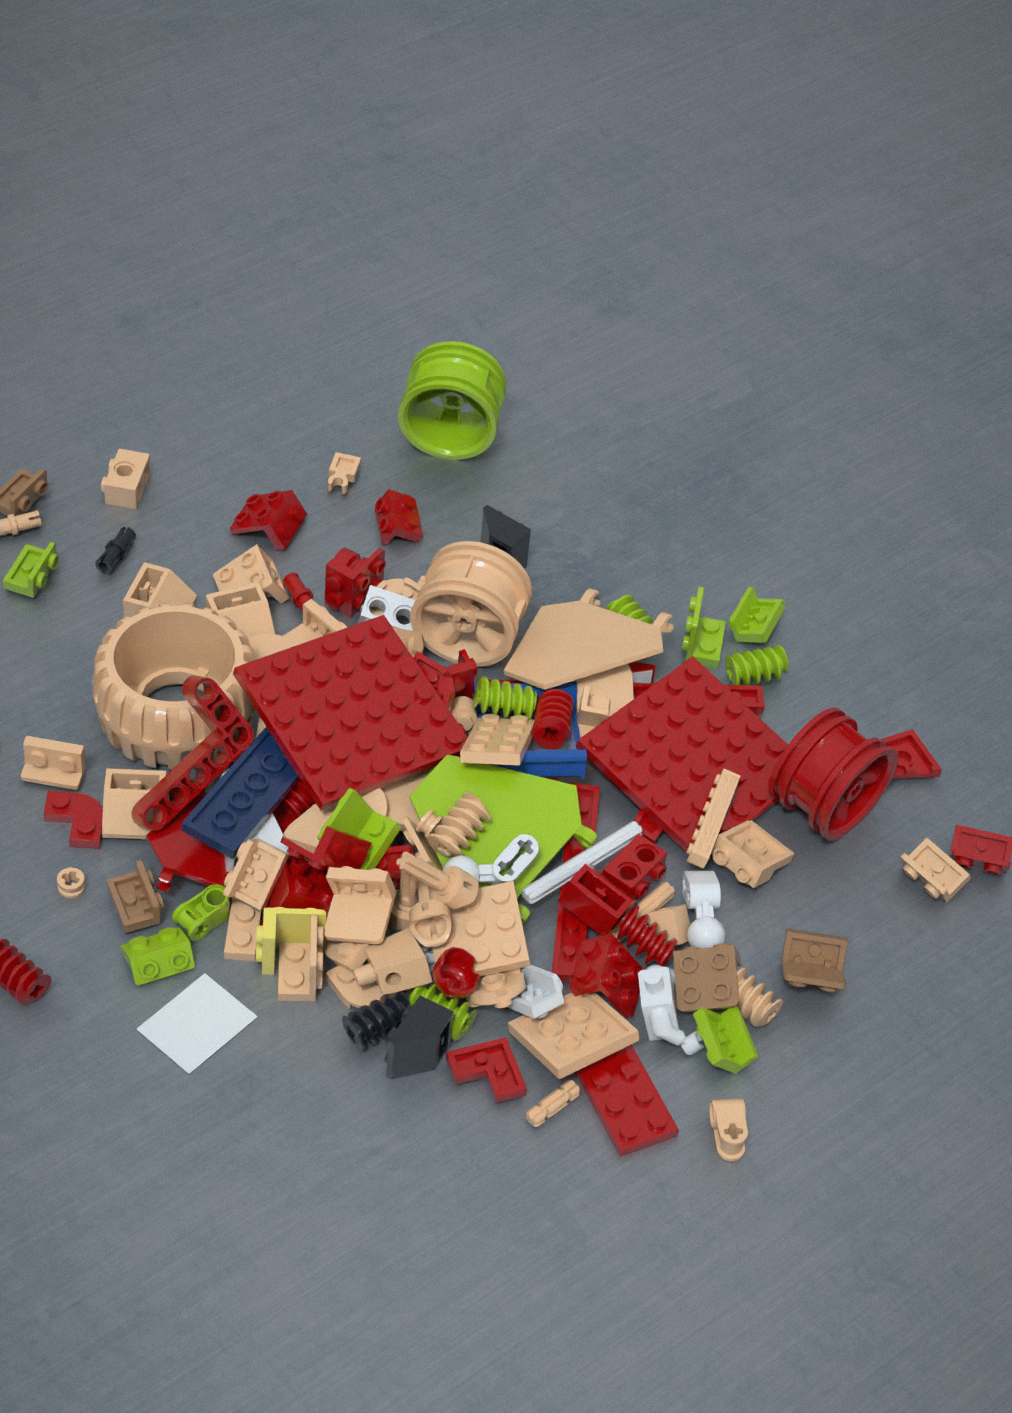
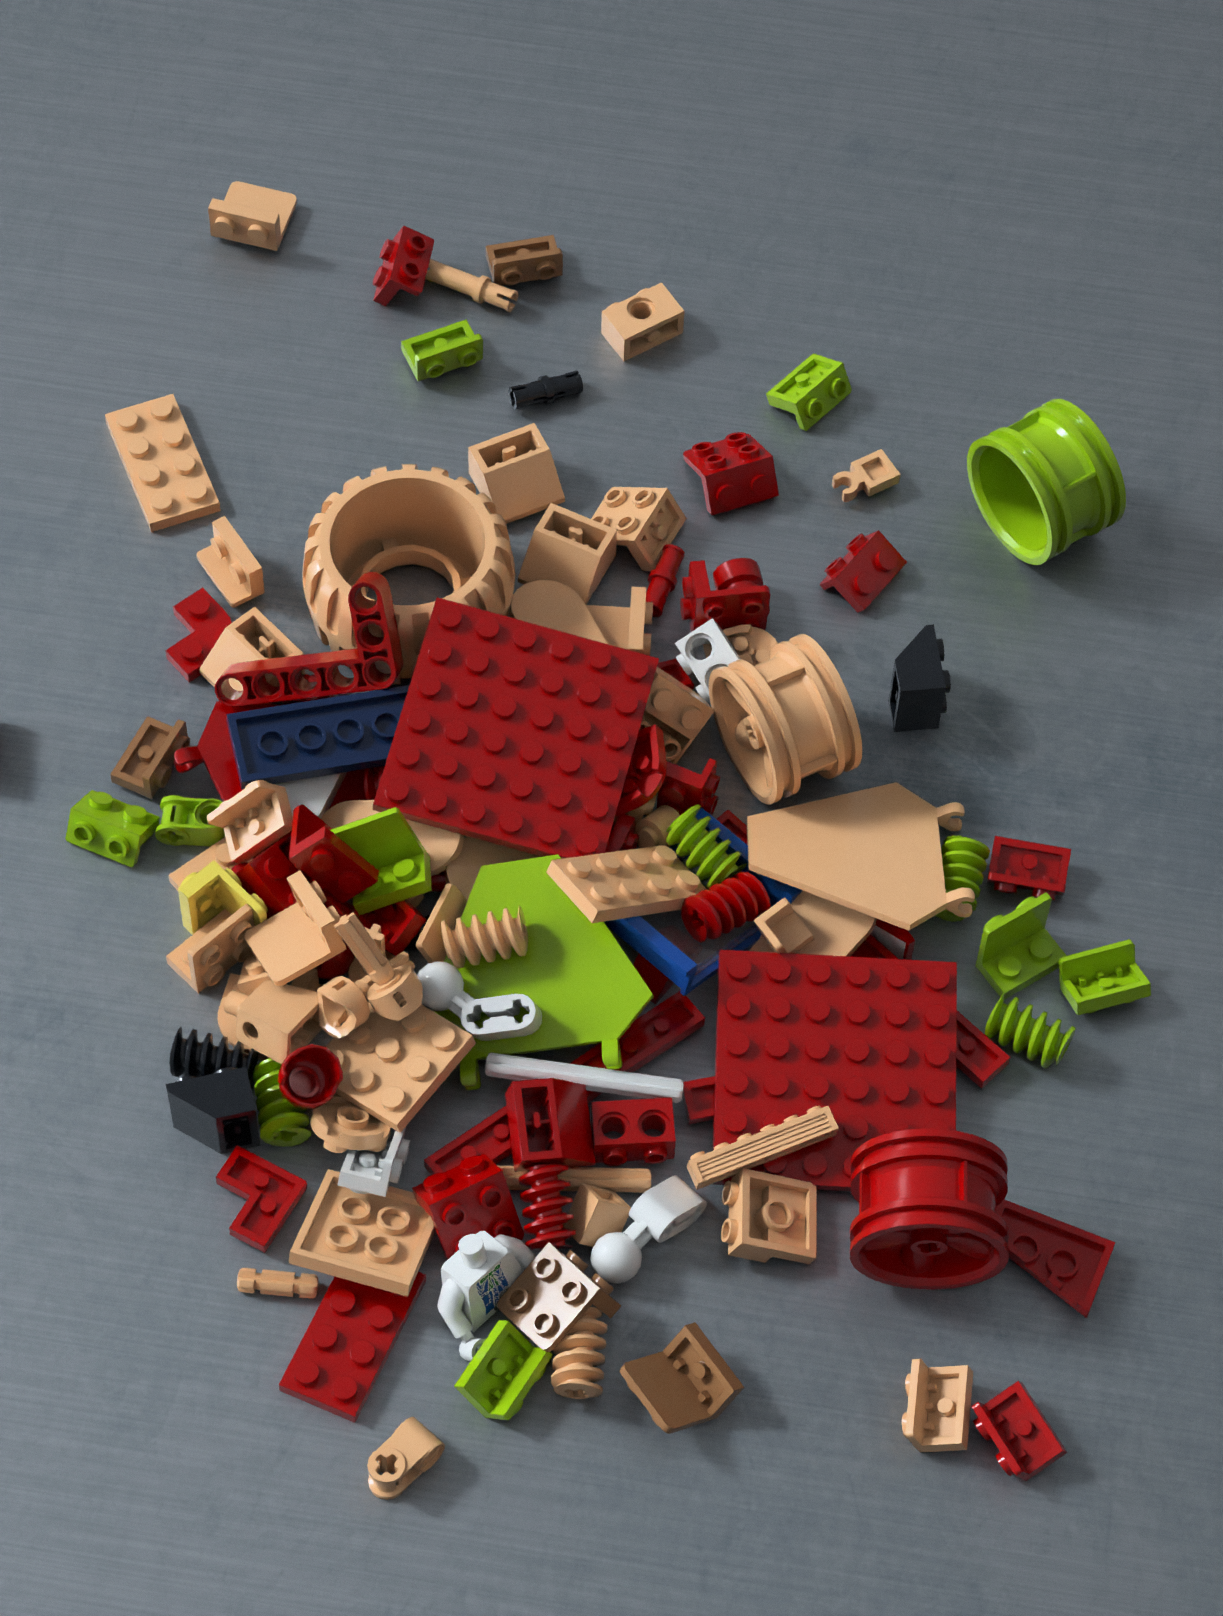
camera: 50 degrees right, 10 degrees up
light nougat bush [57,867,85,898] -> none
white sticker [137,973,258,1074] -> none
light nougat bush [415,809,443,839] -> none
none -> lime bracket [766,353,852,431]
none -> red bracket [987,836,1071,901]

